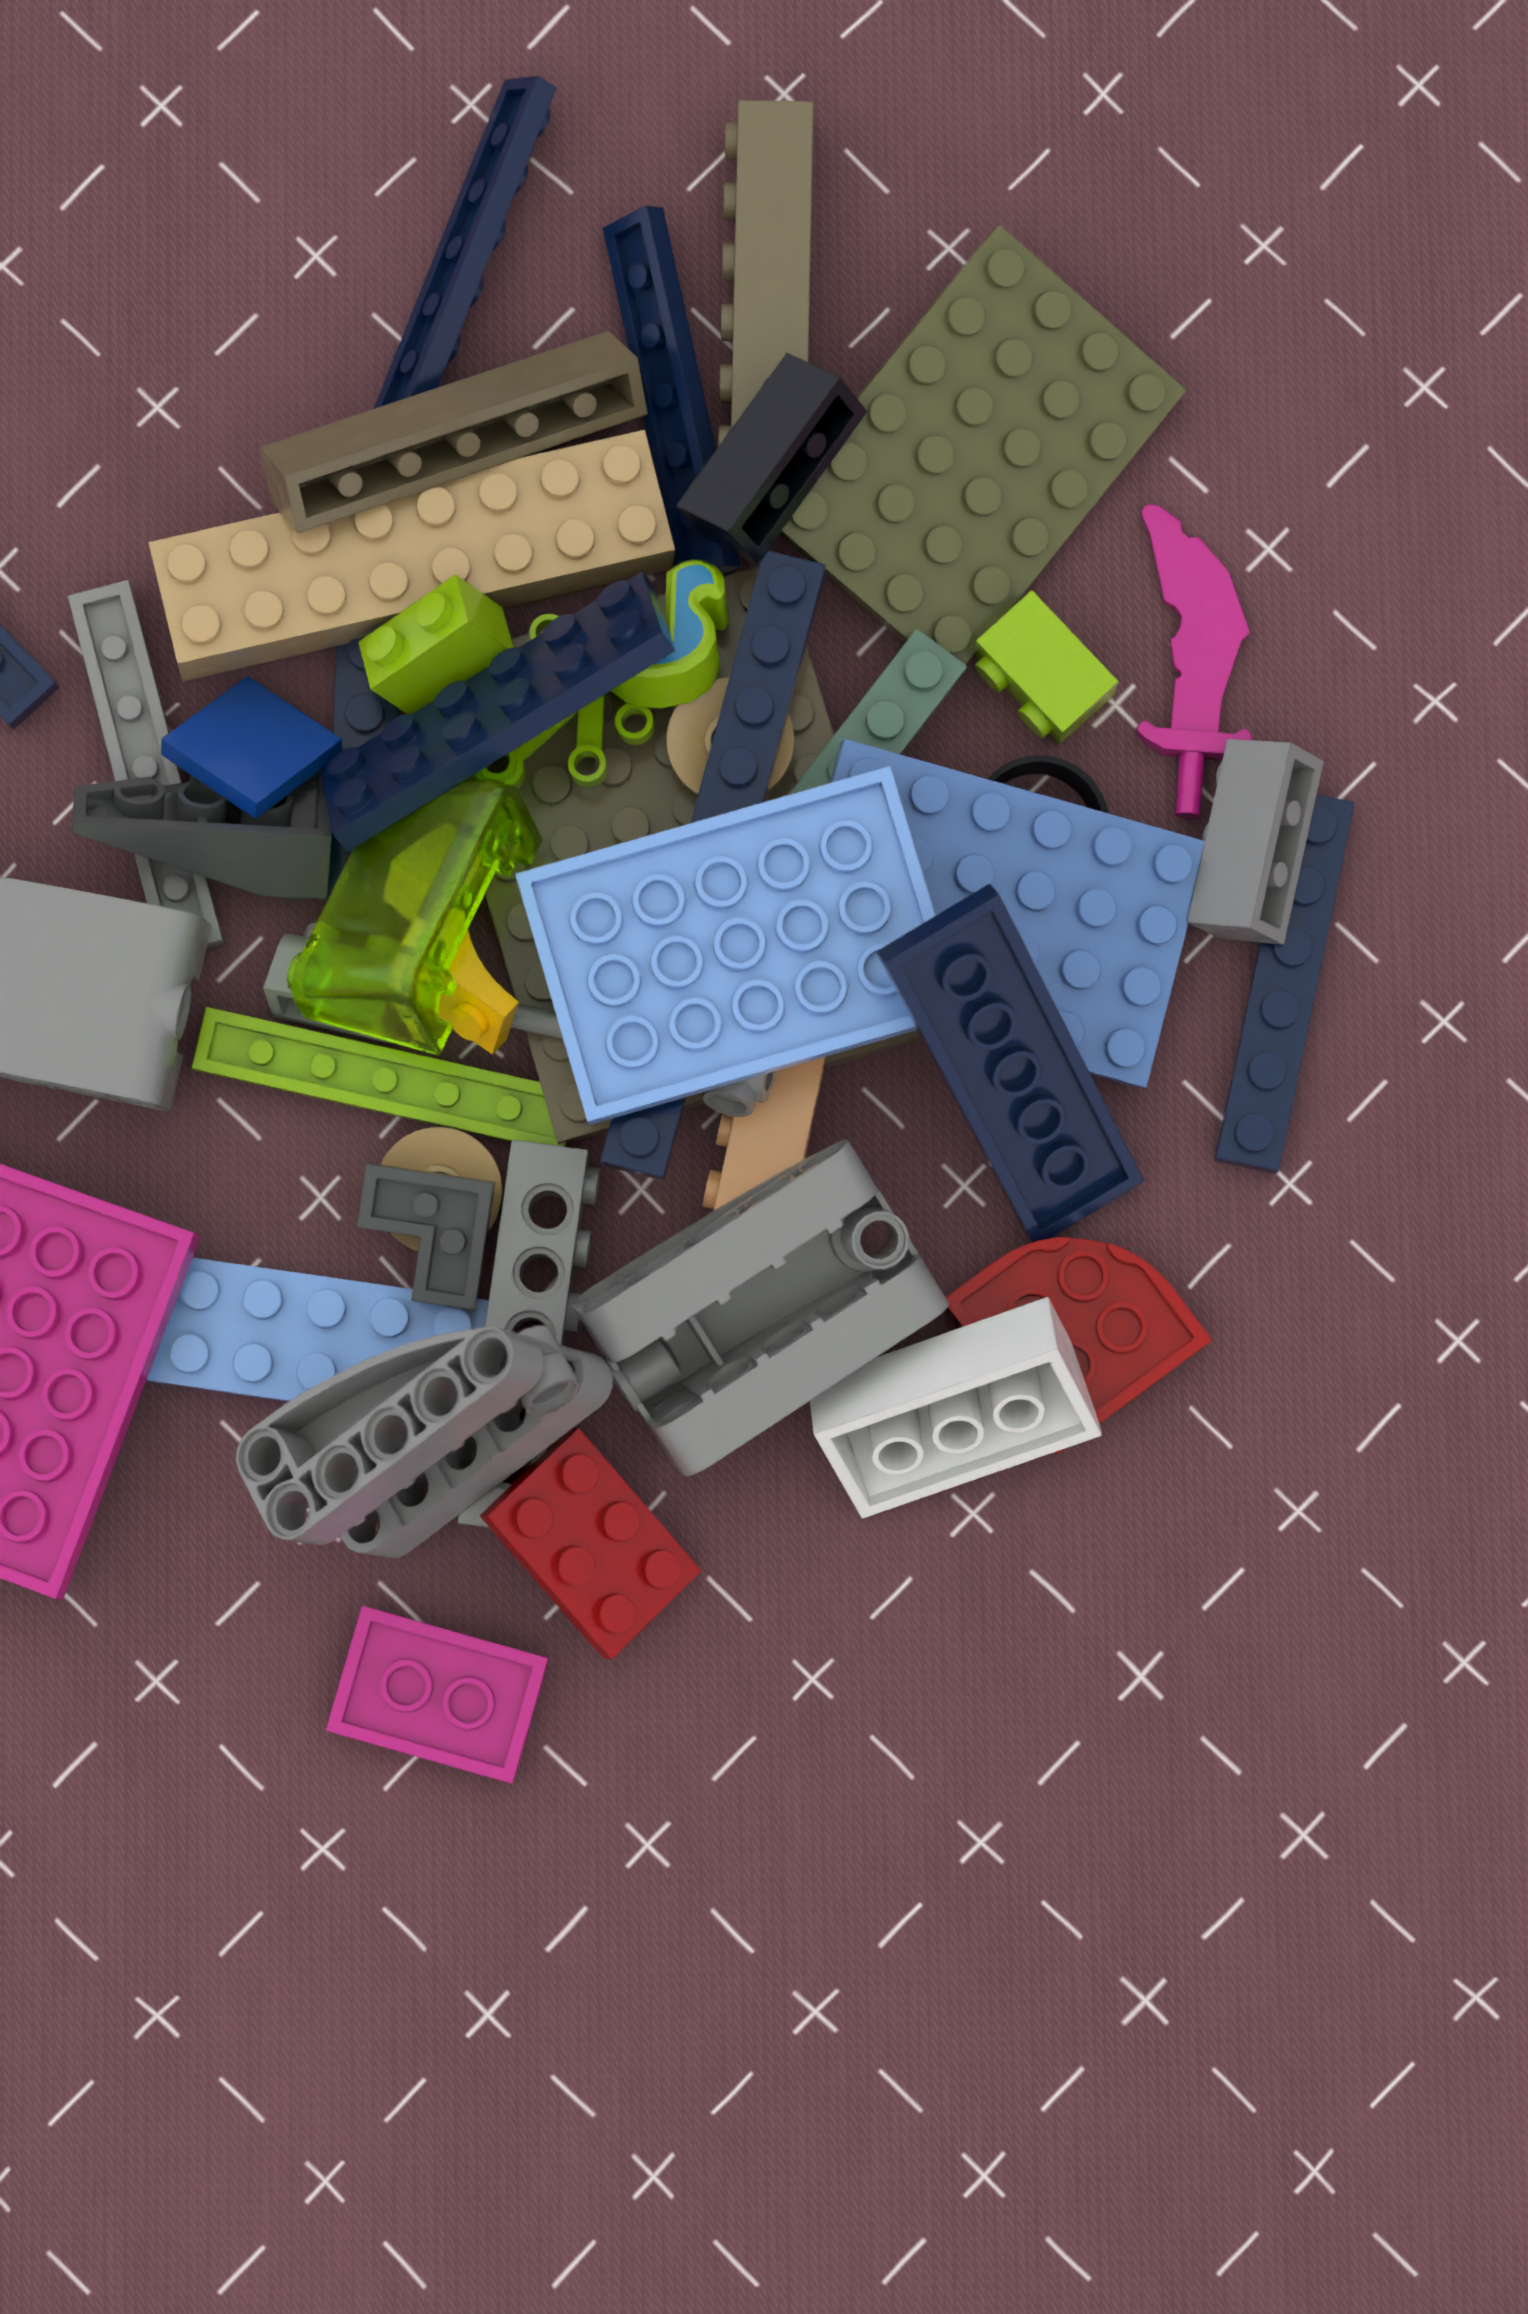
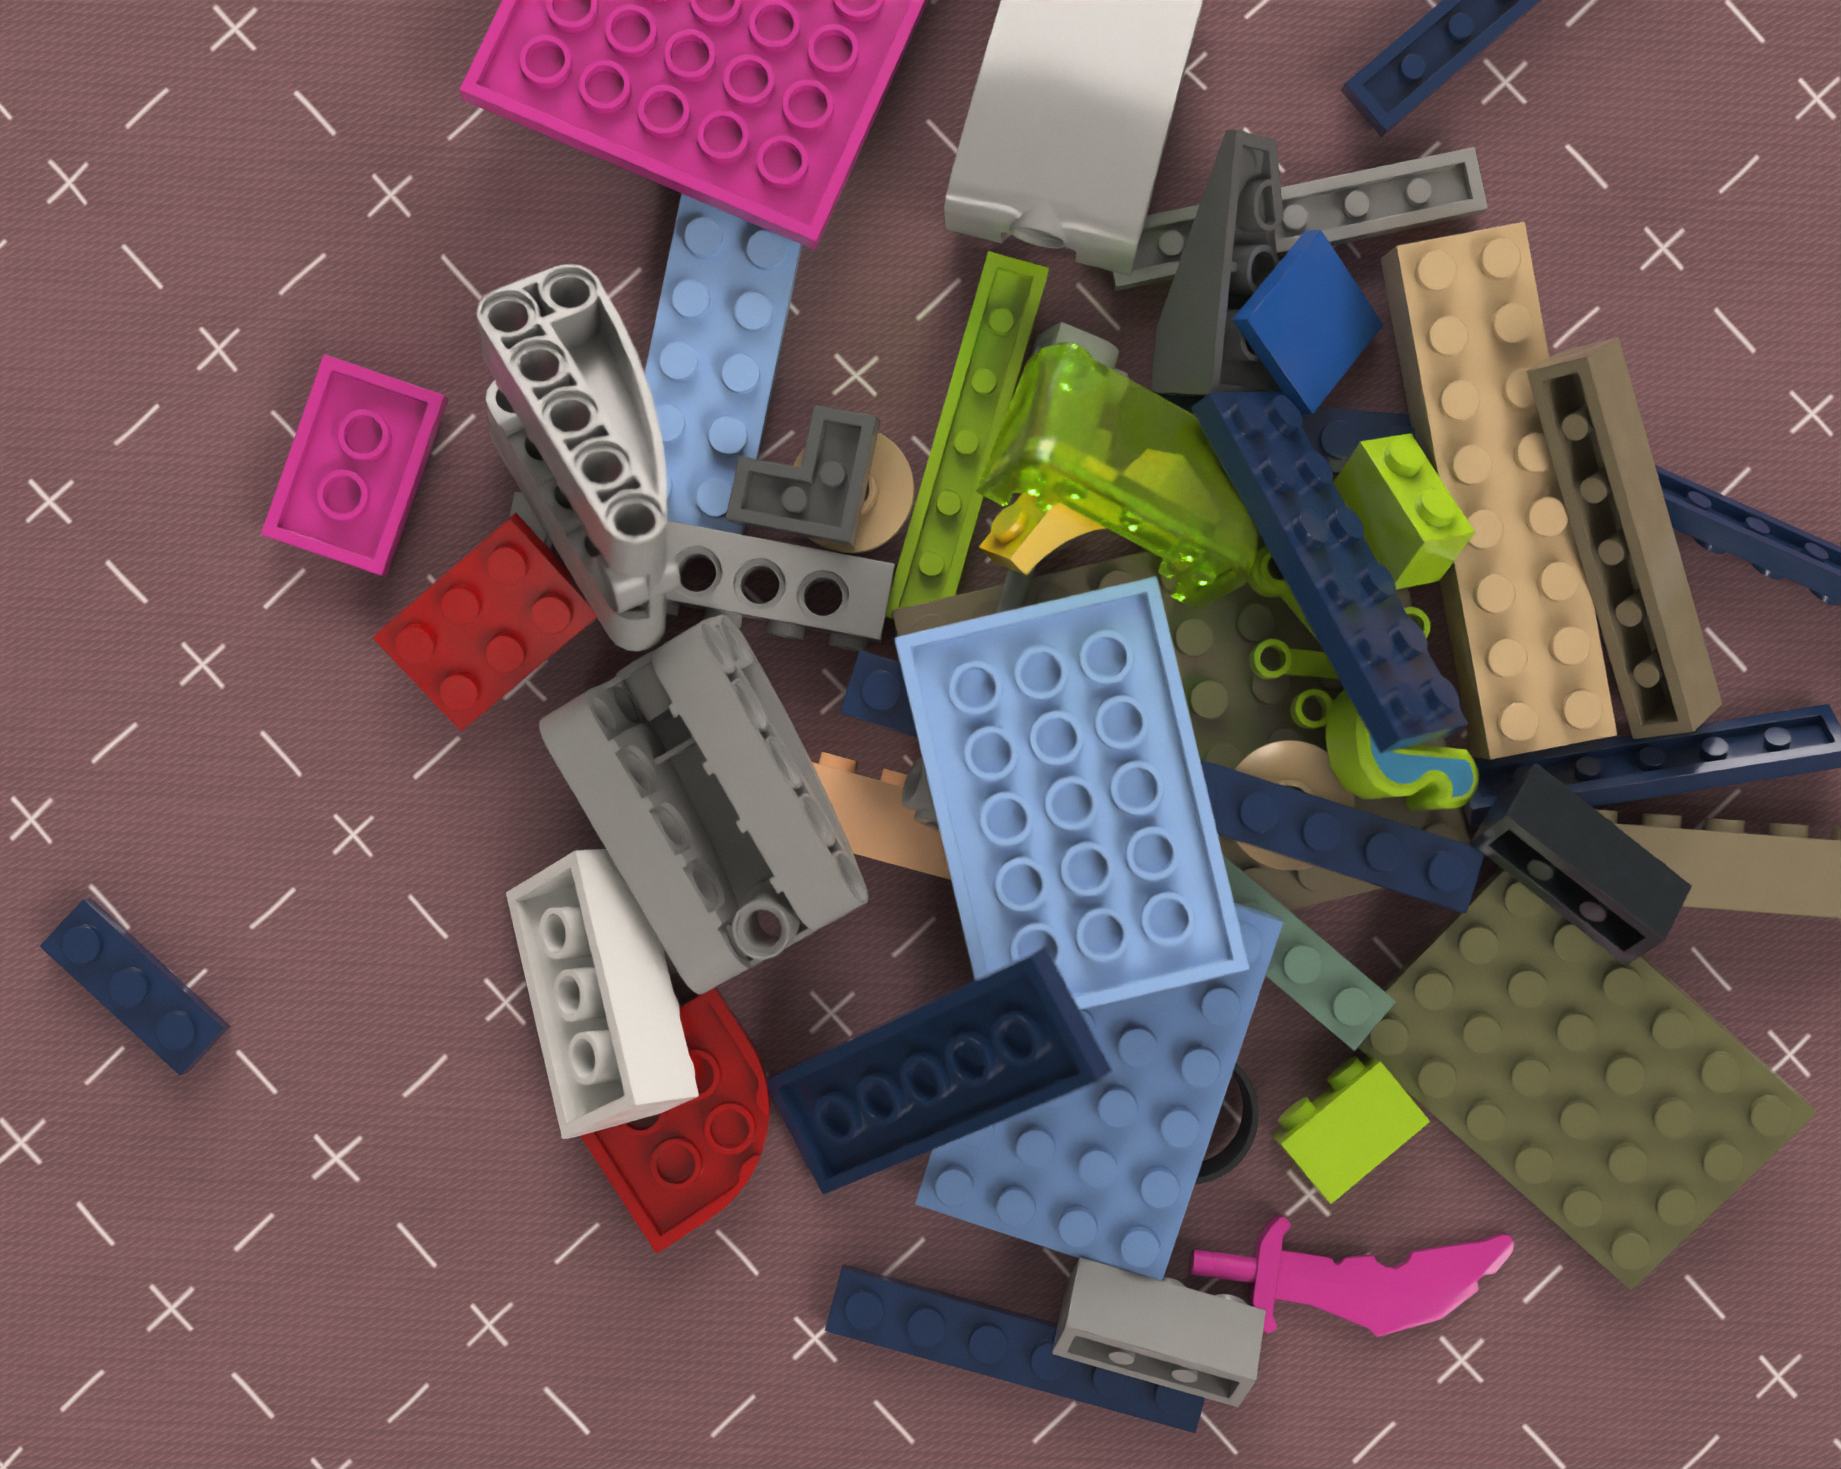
camera: 80 degrees right, 5 degrees up
none -> dark blue plate [39,898,230,1076]

